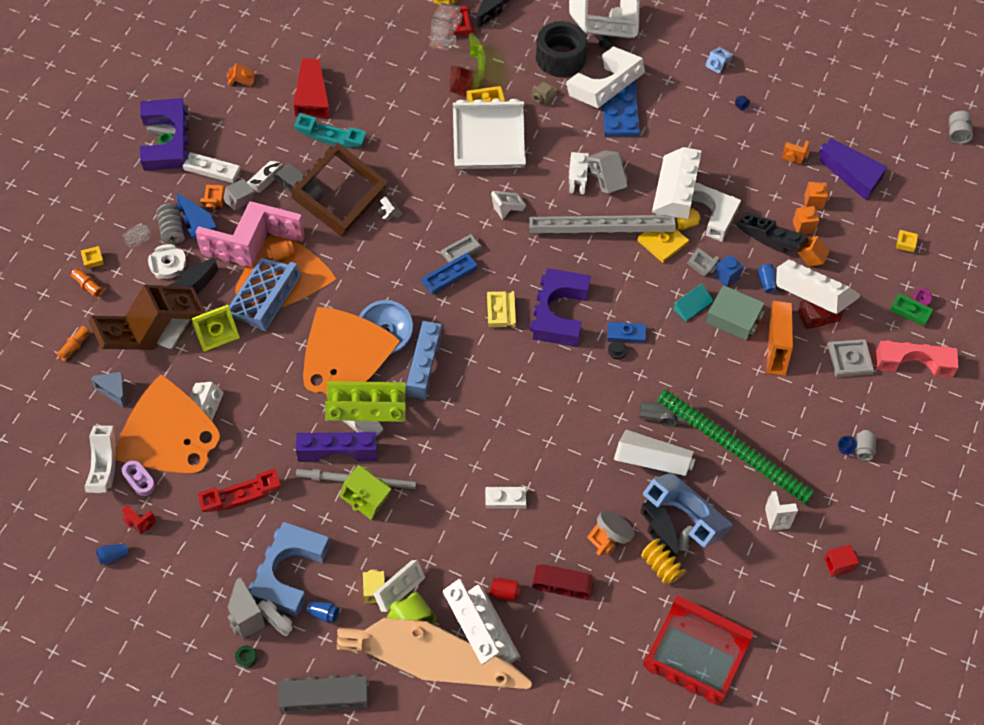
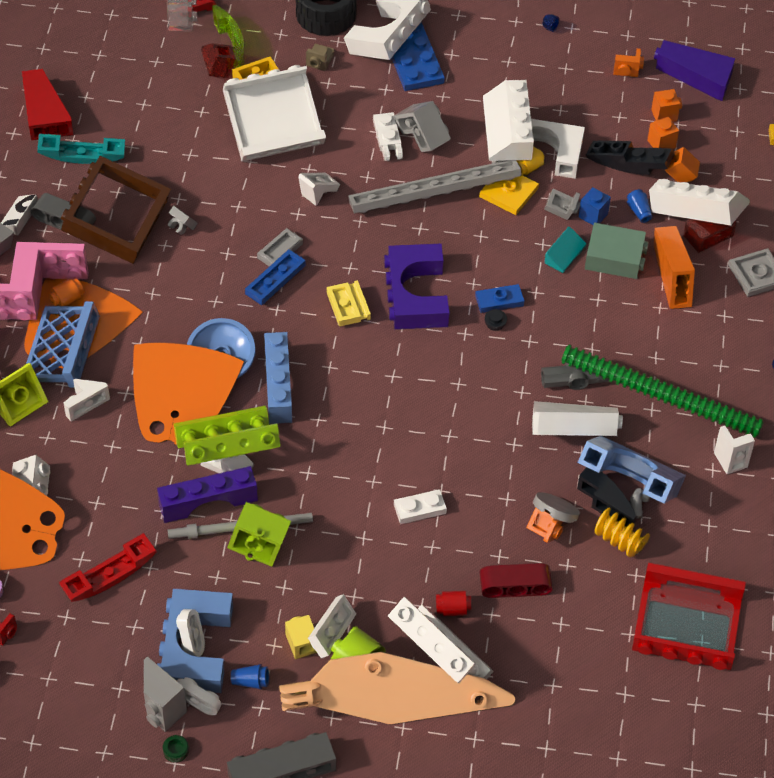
camera: 15 degrees left, 5 degrees down
none -> white slope [64,379,110,422]
none -> white plate [176,609,205,657]

